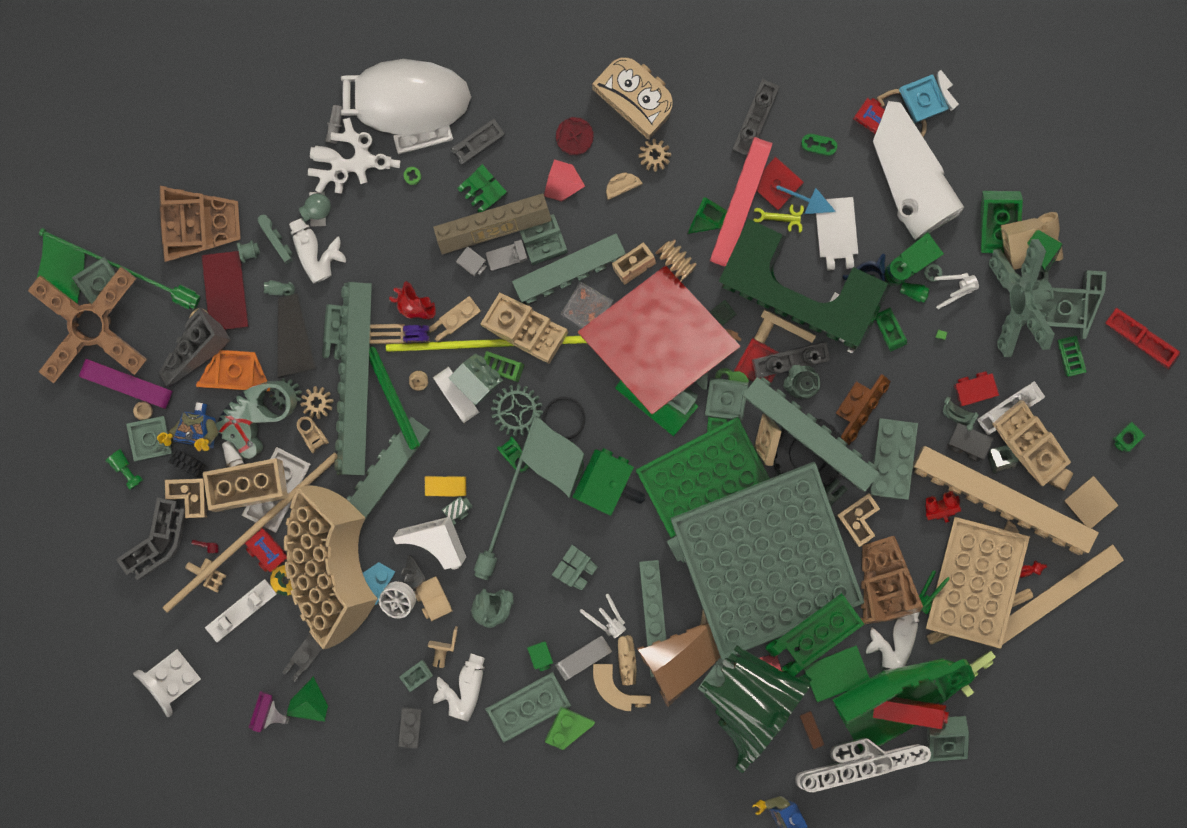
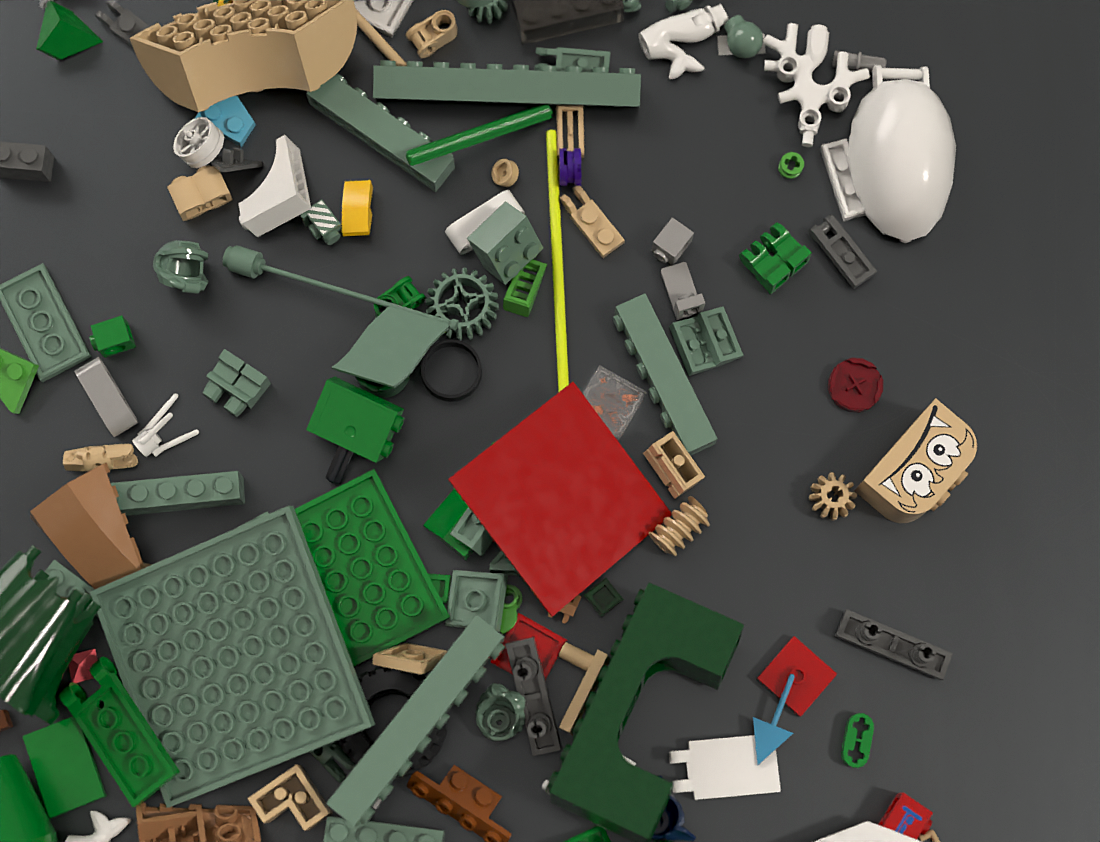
camera: 85 degrees right, 10 degrees down
tan gear [301,386,334,419] -> none
red helmet [389,281,436,319] -> none
sand green slope [399,659,433,692] -> none
tan bracket [428,626,458,668] -> none
dark tan brick [433,193,551,254] -> none
white piece [433,654,485,722] -> none
tan slope [480,293,568,364] -> none
coral slope [544,160,585,202] -> none
tan arch [593,664,651,711] -> none
tan tile [606,173,643,200] -> none
green slope [687,197,727,234] -> none
coral beam [710,137,773,267] -> none
neon yellow bar [753,205,804,233] -> none

